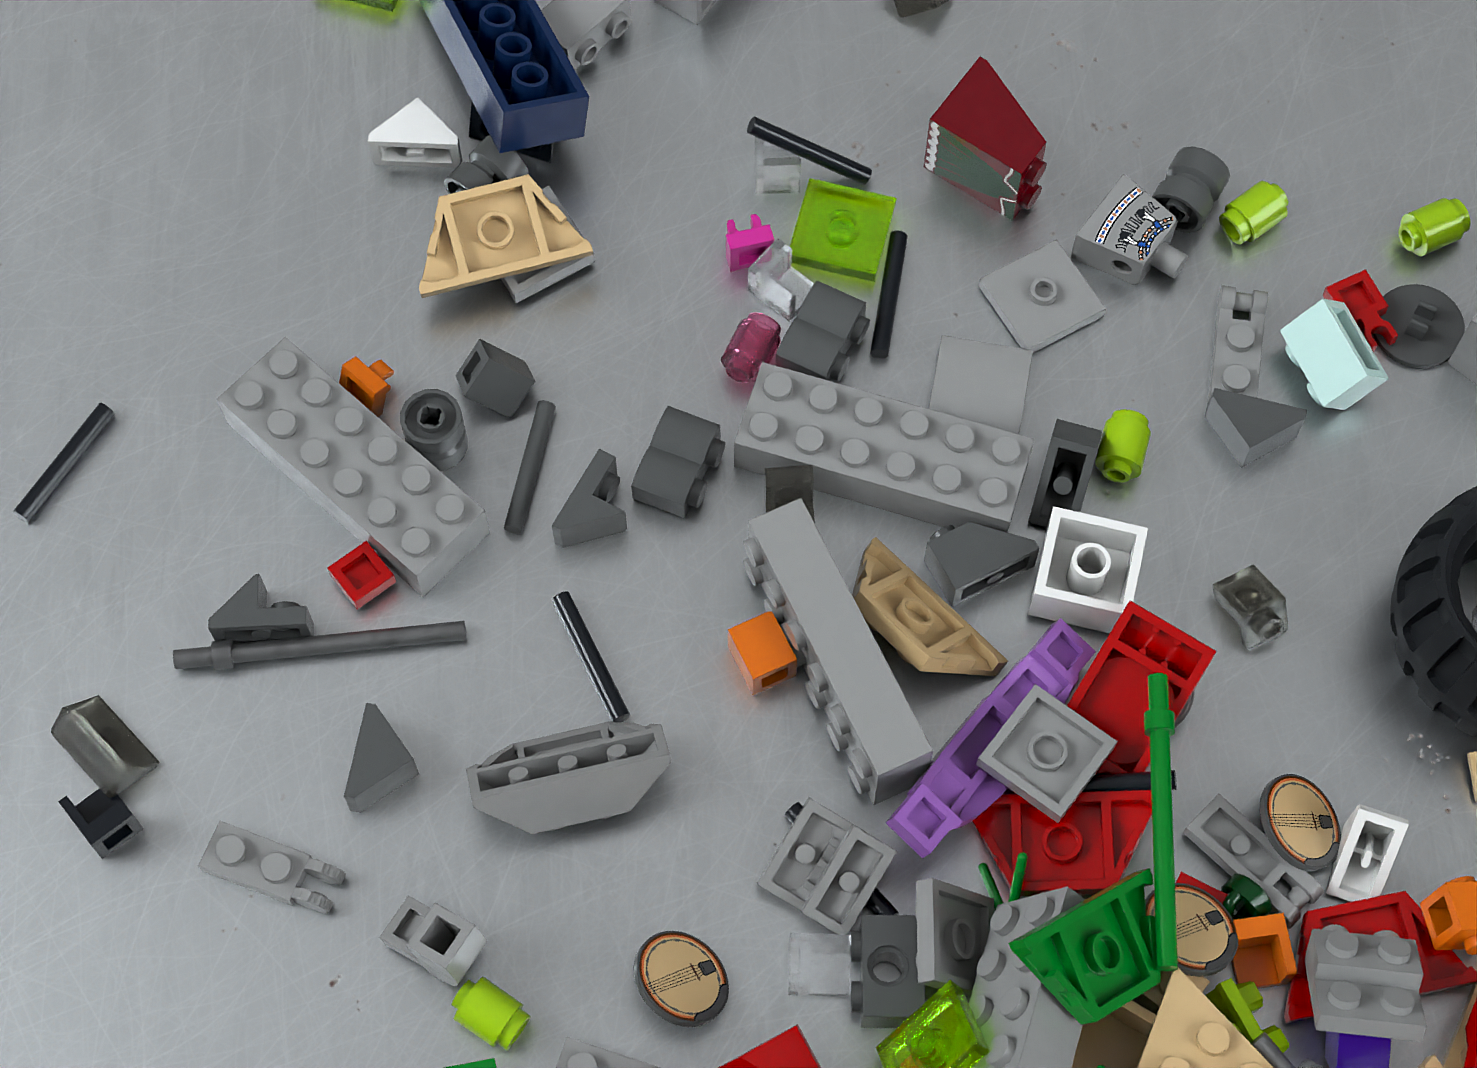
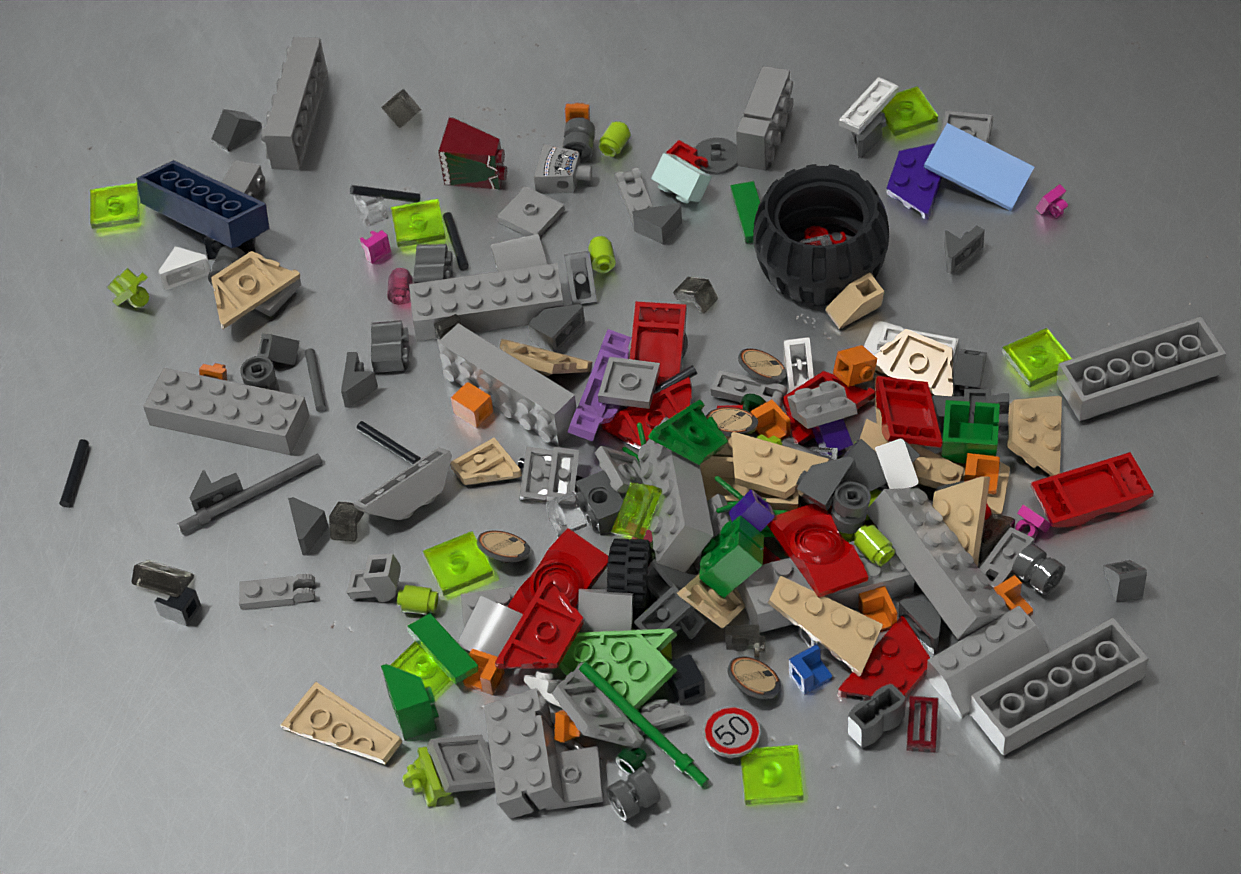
camera: 20 degrees left, 15 degrees down
red plate [327,540,396,610] -> none
clear panel [748,238,814,322] -> none
white brick [1028,506,1148,633] -> none
green bar [1144,673,1178,972] -> none
lime brick [1398,198,1471,256] -> none
none -> lime hips [107,268,149,308]
none -> clear smoke bracket [329,501,364,542]
none -> clear neon green plate [423,531,494,596]
none -> tan wing [450,438,522,485]
none -> orange tile [565,103,590,123]
none -> green tile [730,181,760,243]

